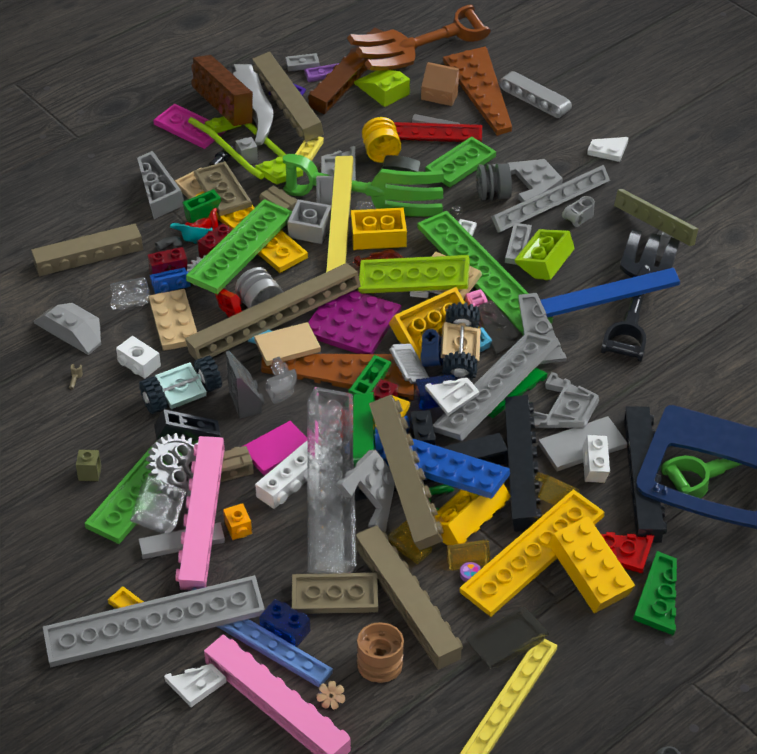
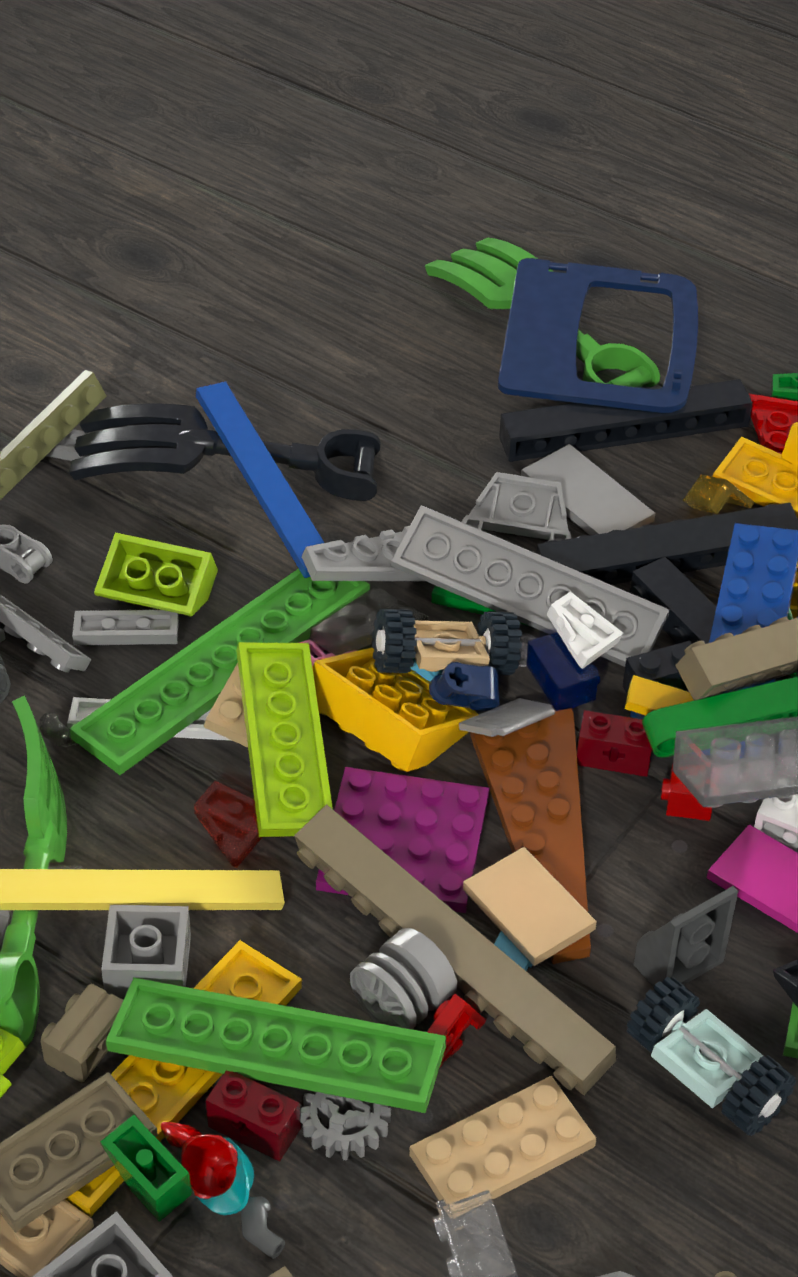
camera: 105 degrees left, 0 degrees up
white brick [116,336,161,379] -> none
dark red brick [148,247,188,275] -> none
blue bracket [150,267,191,294] -> none
clear brick [266,356,297,404] -> none
light grey tile [316,176,334,205] -> none
green slope [347,355,392,409] -> none
yellow brick [351,208,407,250] -> none
white brick [582,435,610,483] -> none

